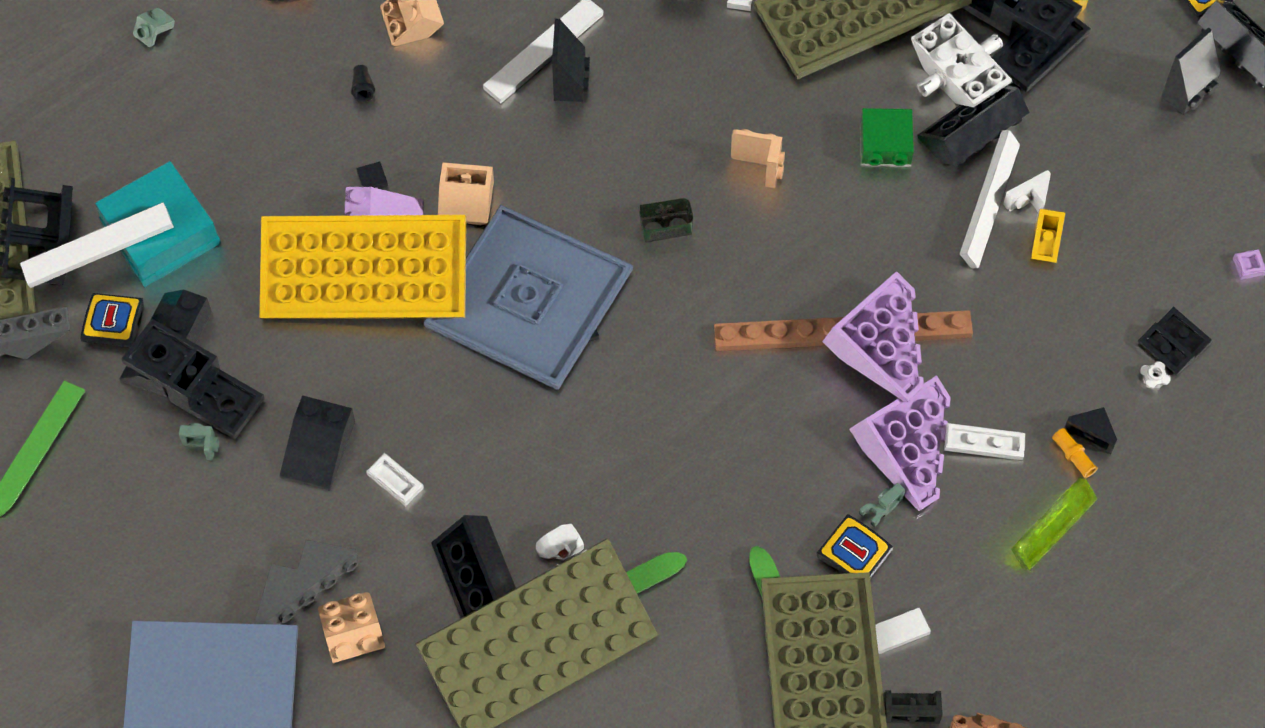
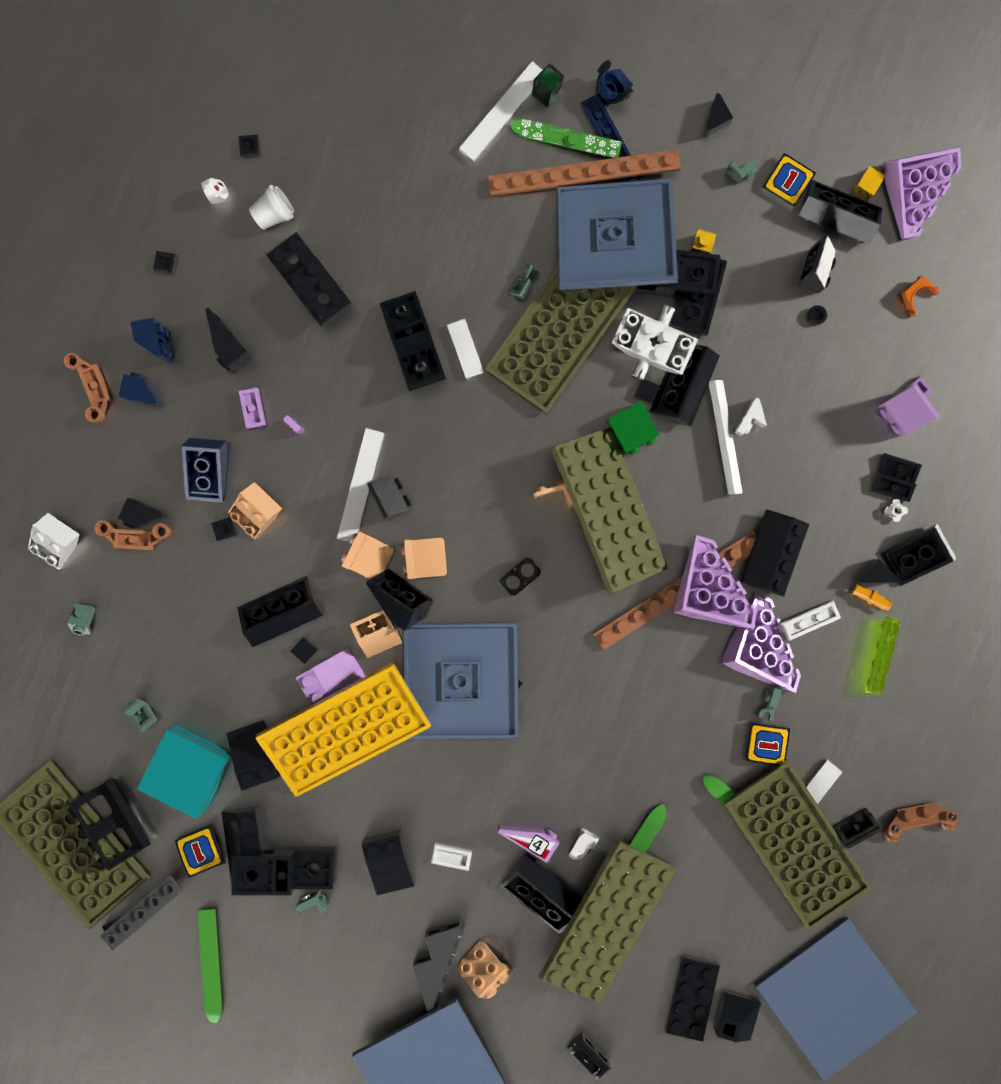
camera: 25 degrees left, 25 degrees up
white tile [20,203,174,288] -> none
black cone [351,65,375,102] -> none
yellow slope [1031,208,1065,263] -> none
none -> sand green bracket [123,699,157,732]
none -> black tile [211,517,237,541]
none -> black slope [227,720,281,791]
none -> black slope [237,576,323,647]
none -> light nougat bracket [341,531,394,579]
none -> black slope [366,569,433,631]
none -> light nougat bracket [401,538,447,579]
none -> lavender slope [498,825,559,863]
none -> olive plate [551,427,668,594]
none -> black tile [634,379,660,404]
none -> black slope [740,509,809,597]
none -> black tile [807,305,827,326]
none -> lavender slope [878,384,940,437]
none -> black slope [882,524,956,586]

